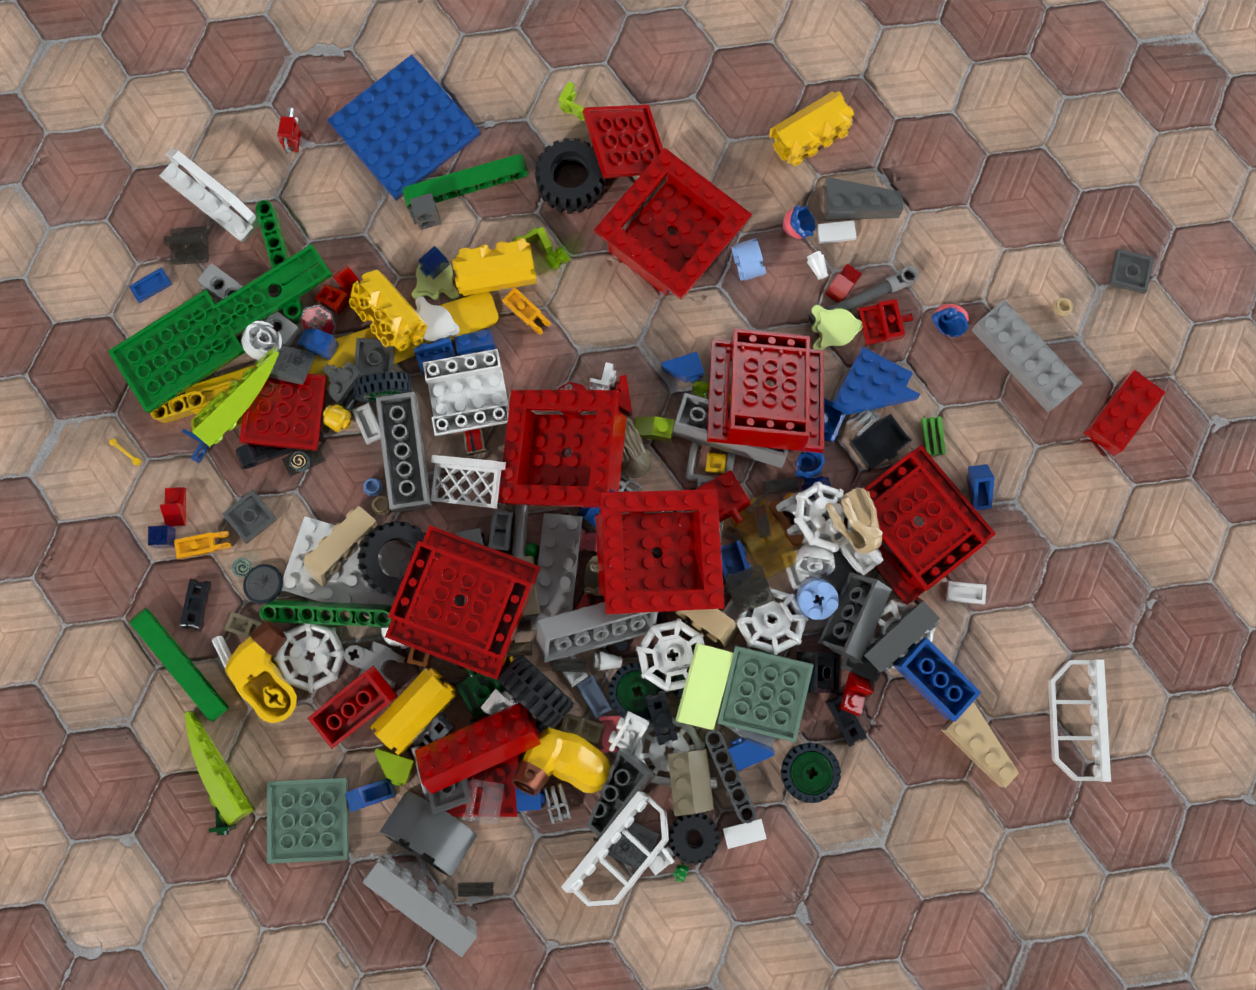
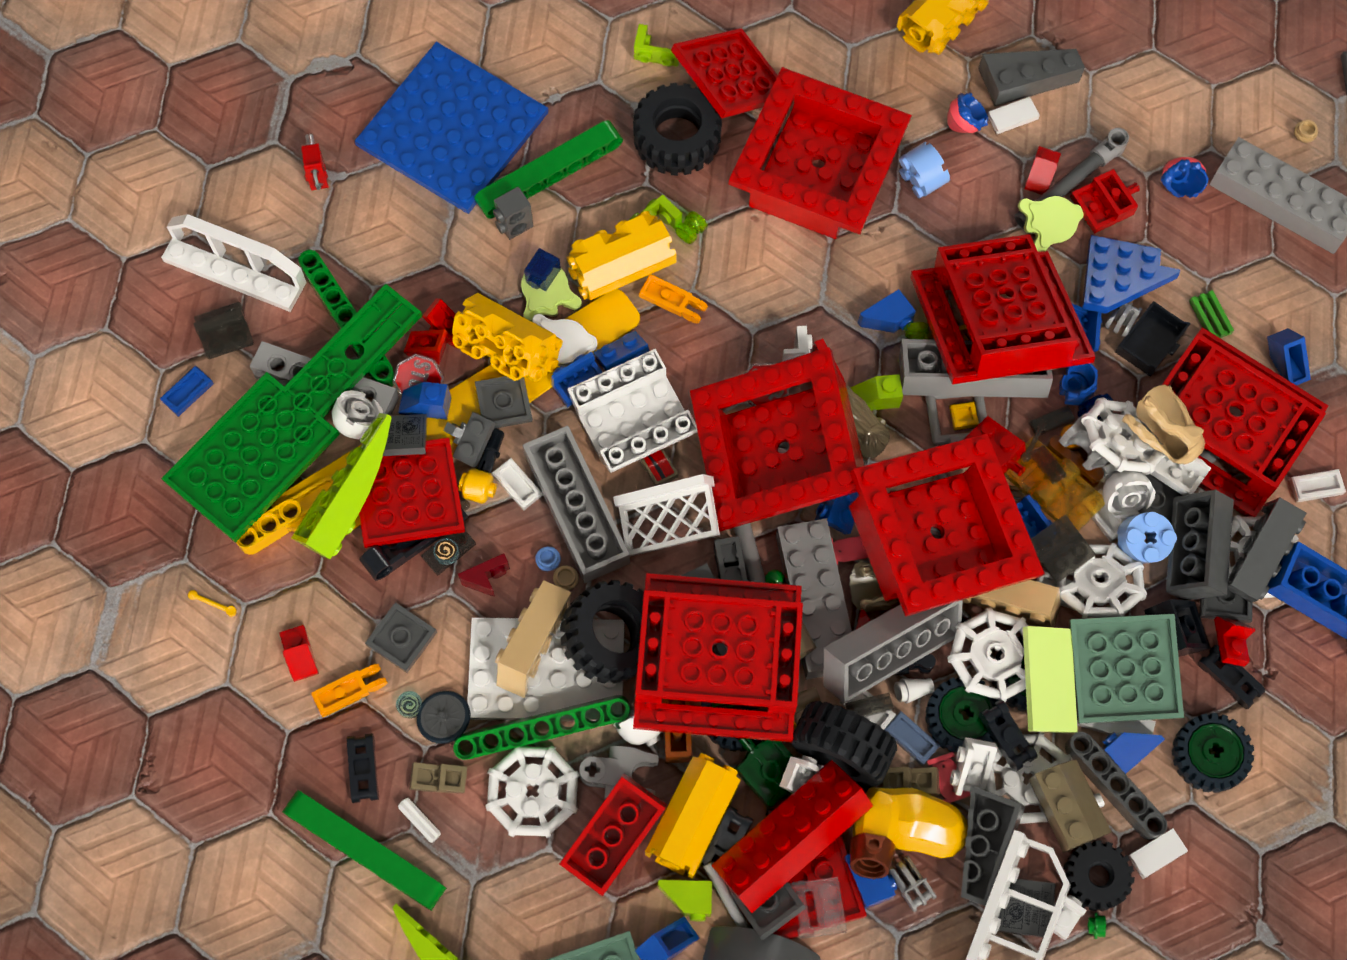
camera: 20 degrees left, 10 degrees down
clear blue brick [148,525,176,549] -> none
blue bracket [181,428,209,463] -> none
yellow piece [225,620,297,723] -> none
black wheel [353,372,412,402] -> none
white cone [807,251,829,280] -> none
none -> dark red slope [458,553,510,597]

